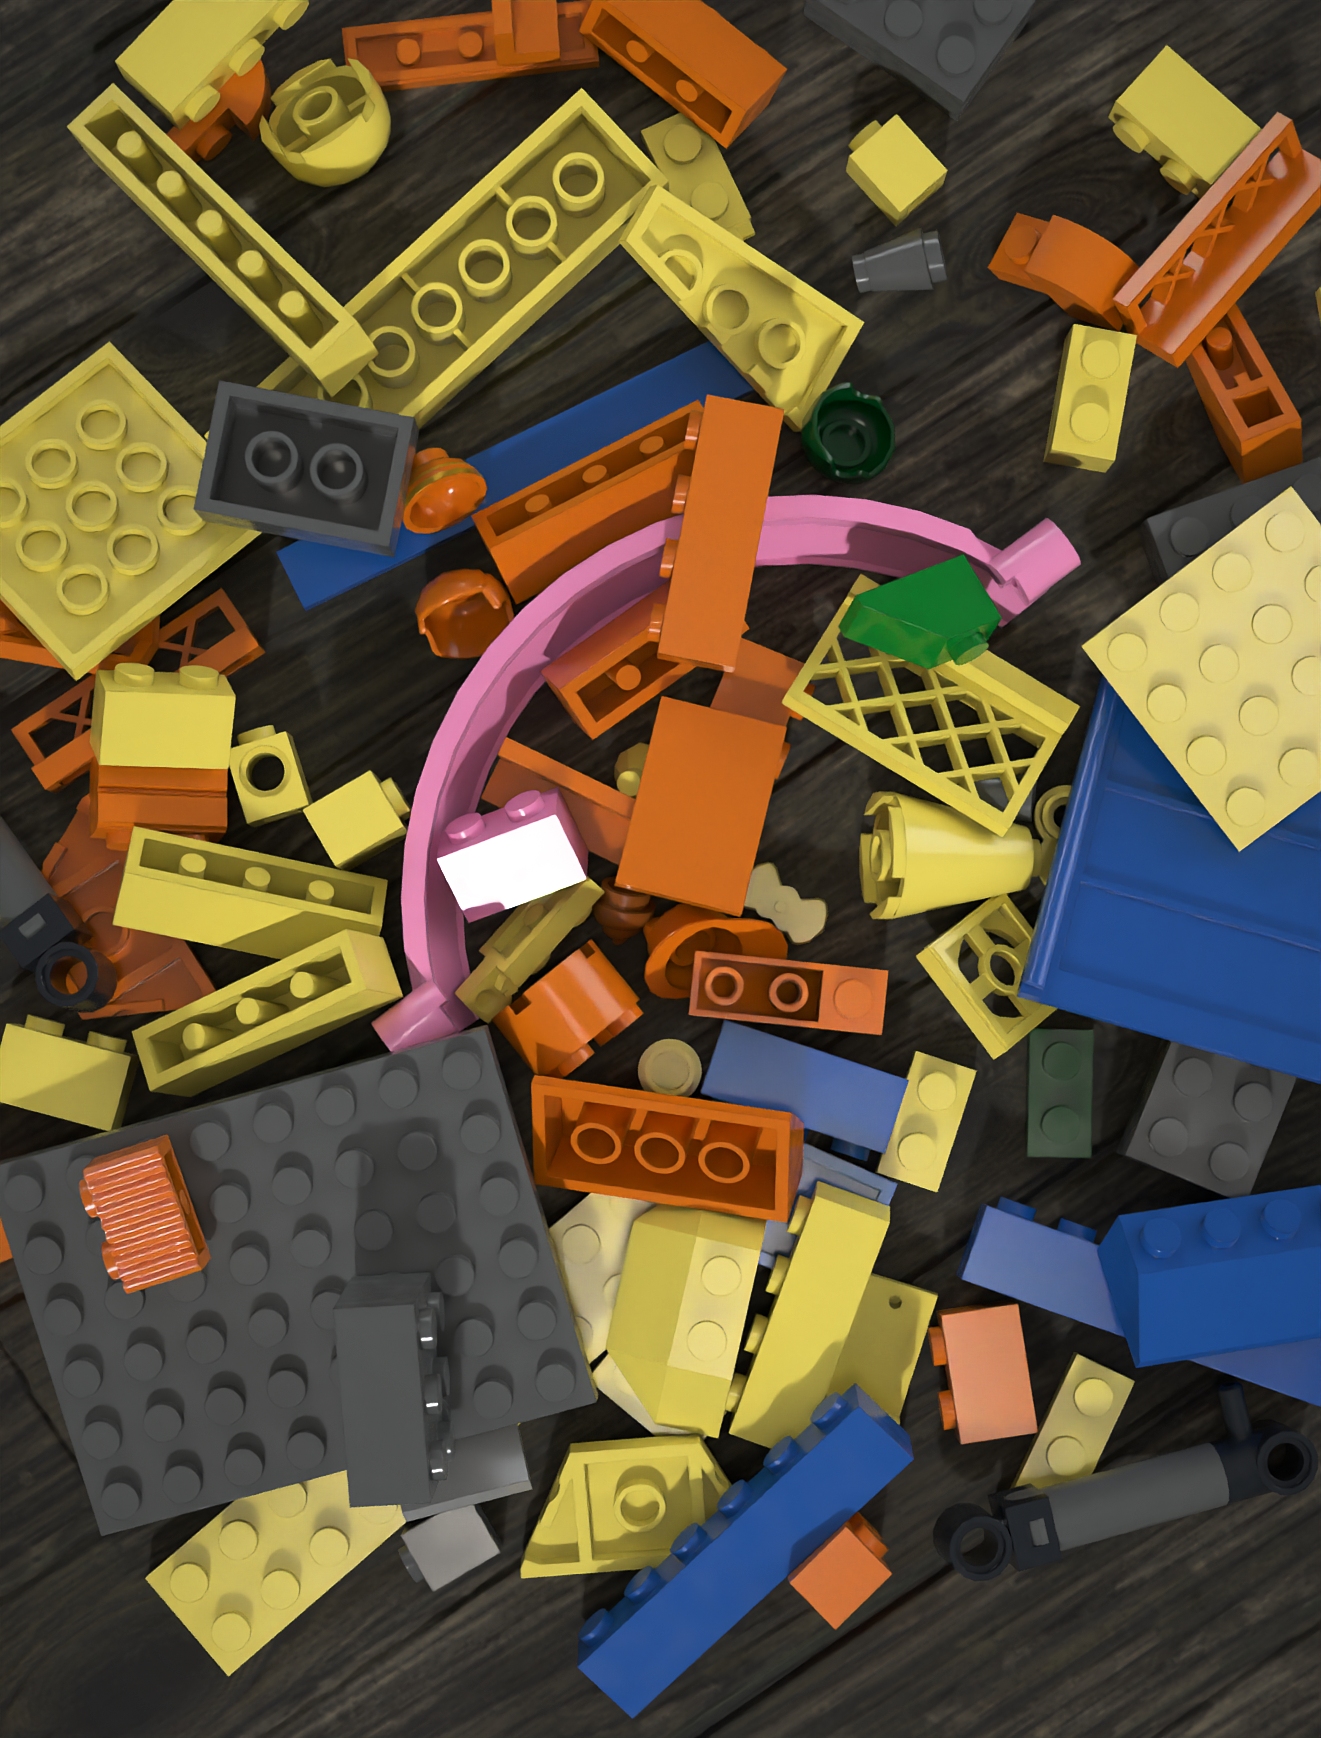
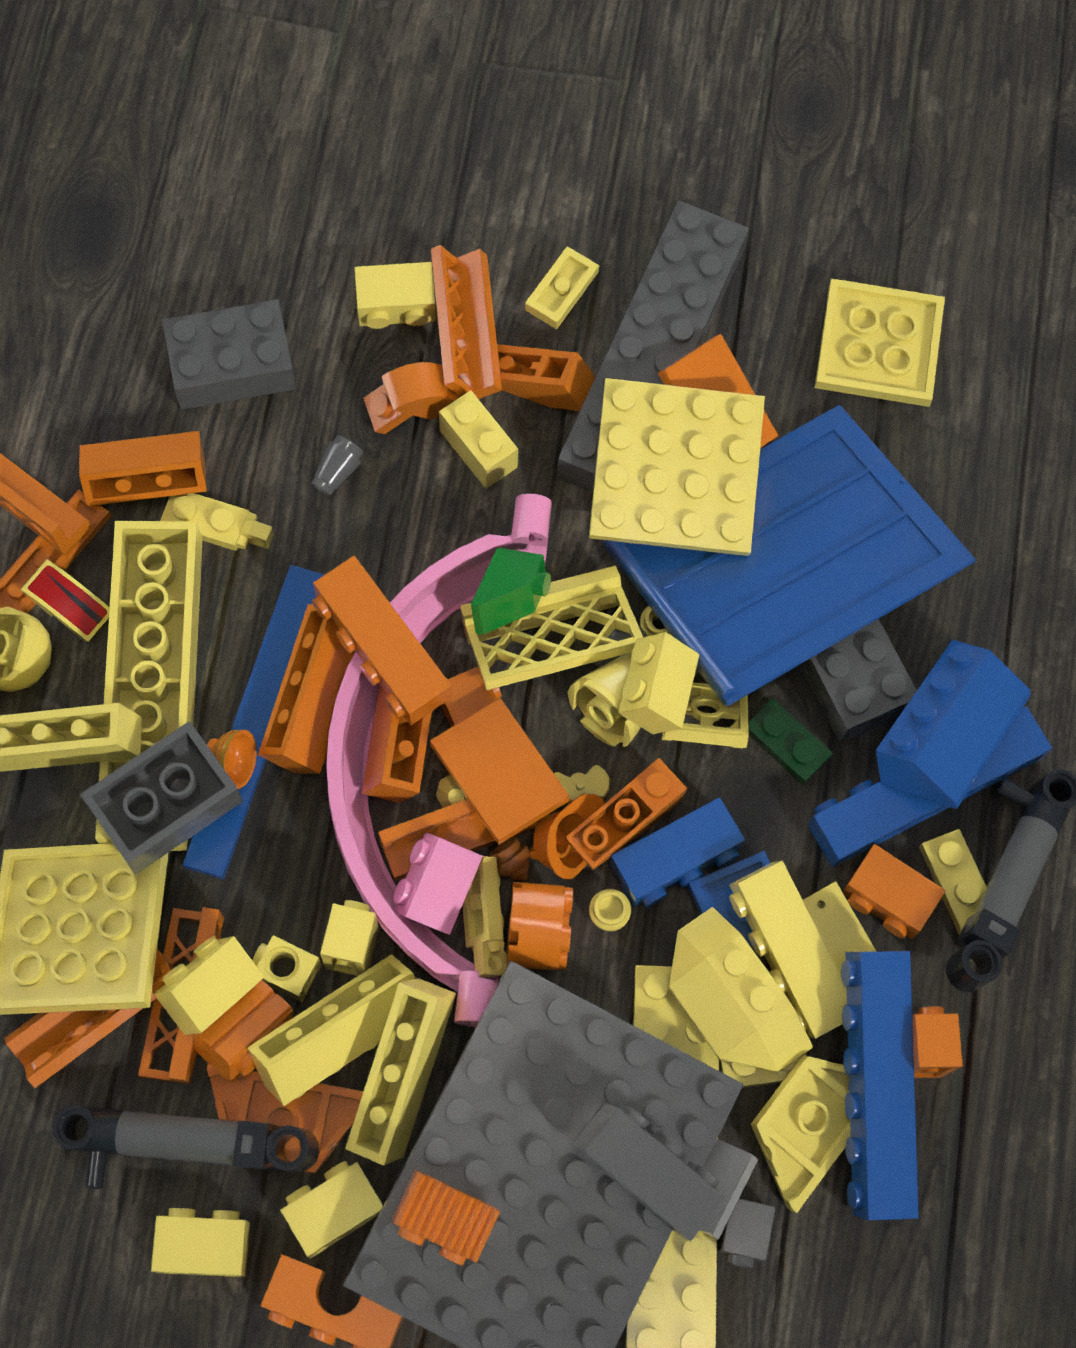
camera: 50 degrees left, 15 degrees down
orange hair [415,568,515,659] -> none
orange slope [531,1075,804,1223] -> none
light yellow wing [618,185,864,432] -> none
dark green hair [801,382,896,485] -> none
light yellow brick [846,114,948,226] -> none
light yellow plate [875,1051,977,1192] -> none
none -> slope [20,559,110,642]
none -> light yellow brick [618,632,699,734]

